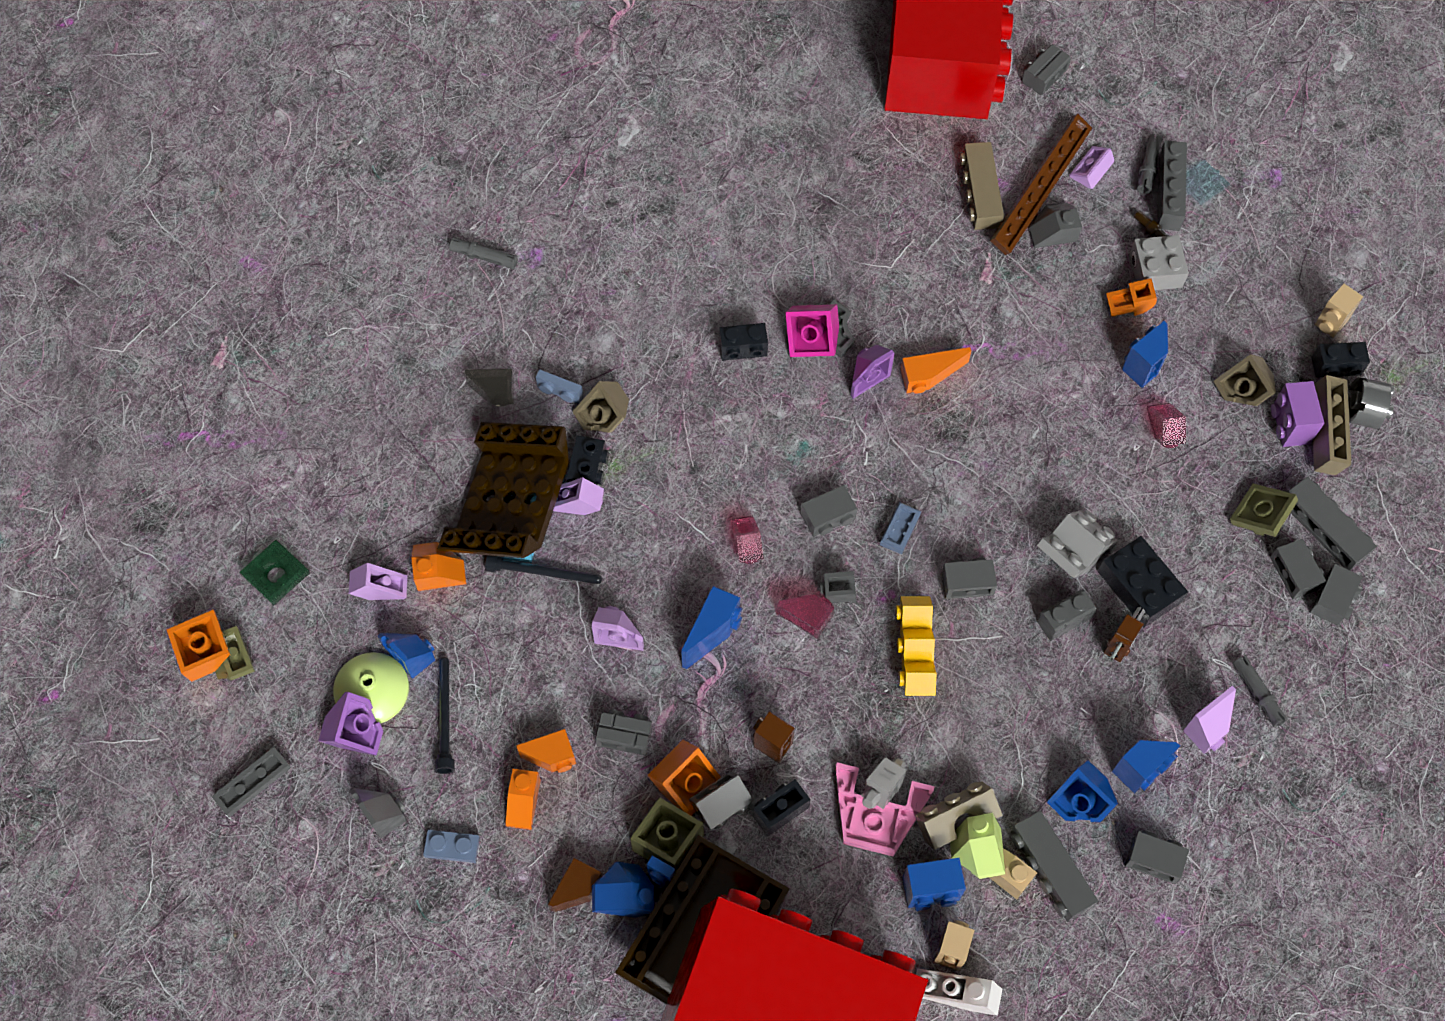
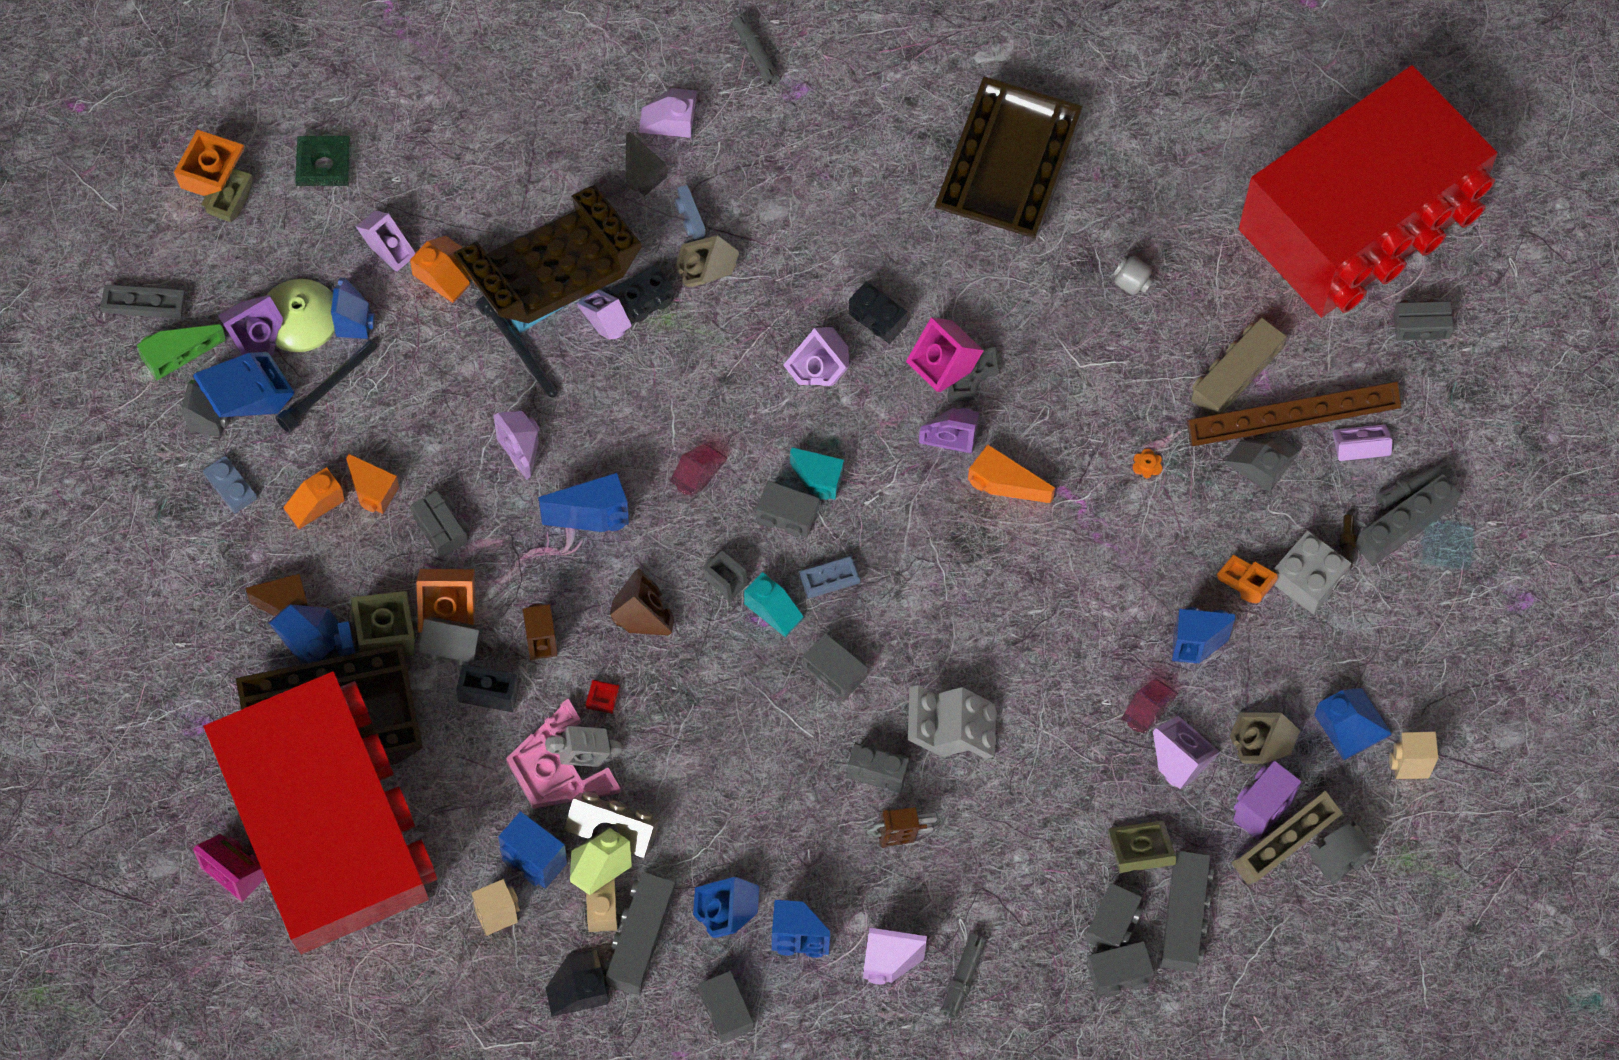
camera: 45 degrees right, 0 degrees up
clear pink slope [776,594,835,639] -> none
yellow brick [896,596,936,696] -> none
white slope [916,968,1003,1016] -> none
black brick [1098,536,1188,628] -> none
black brick [1311,342,1370,378] -> none
none -> bright green slope [137,324,226,380]
none -> blue slope [193,352,295,417]
none -> black slope [546,949,608,1017]
none -> red tile [586,679,620,714]
none -> reddish brown slope [610,568,674,636]
none -> lavender slope [639,88,697,138]
none -> teal slope [744,572,804,638]
none -> lavender slope [783,327,849,386]
none -> teal slope [790,447,844,500]
none -> dark brown slope [935,76,1083,239]
none -> light grey head [1112,255,1153,295]
none -> orange plant [1132,449,1162,478]
none -> lavender slope [1153,716,1220,789]
none -> blue slope [1314,688,1392,760]

